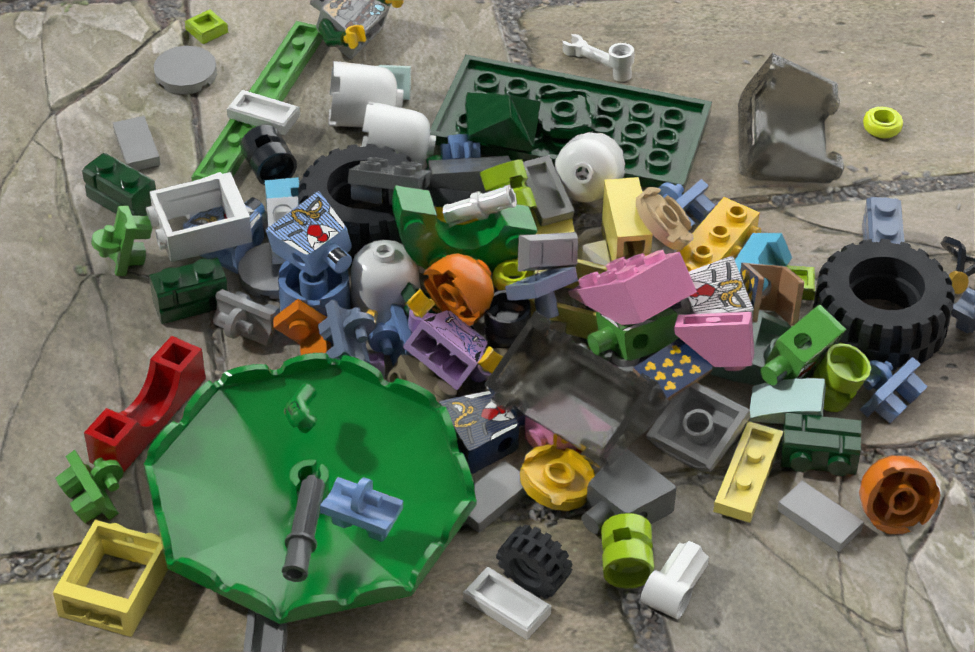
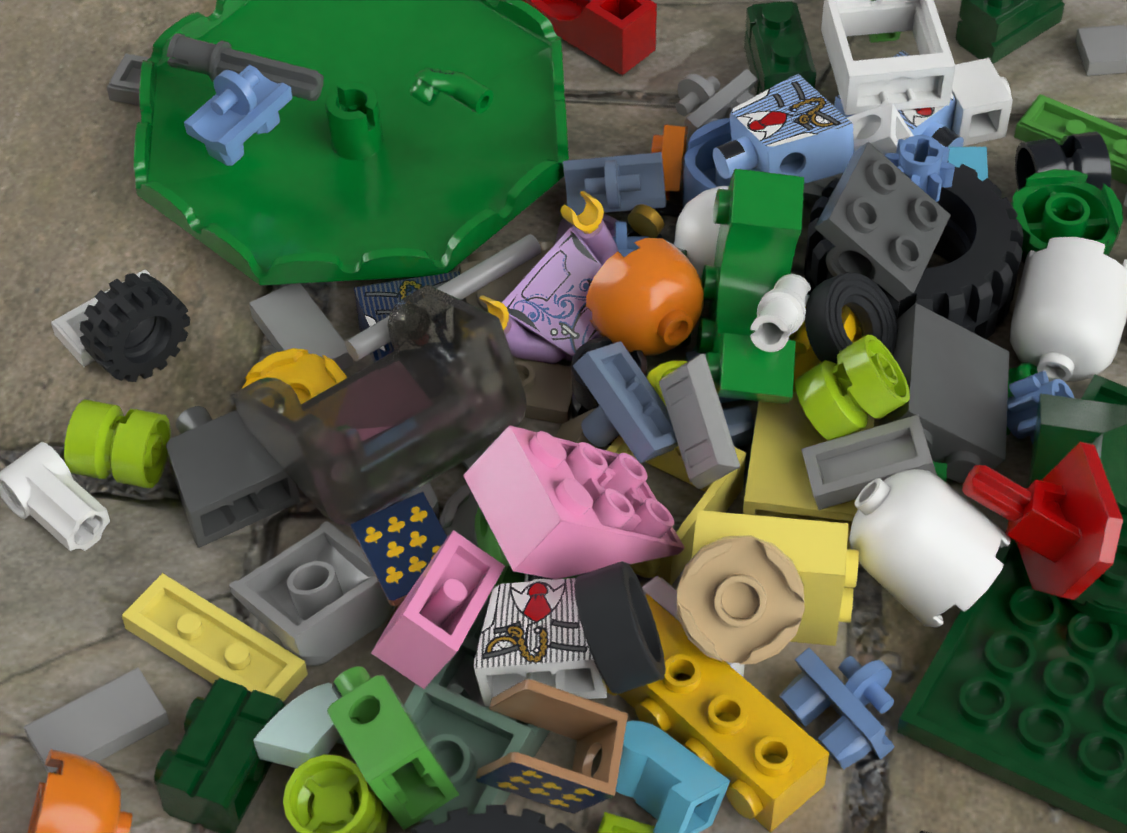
camera: 105 degrees right, 5 degrees up
none -> light grey bar [345,234,541,361]
none -> black tyre [574,561,666,694]
none -> medium blue gear [885,135,955,202]
none -> red piece [962,442,1123,600]
none -> green cylinder [1011,169,1123,263]

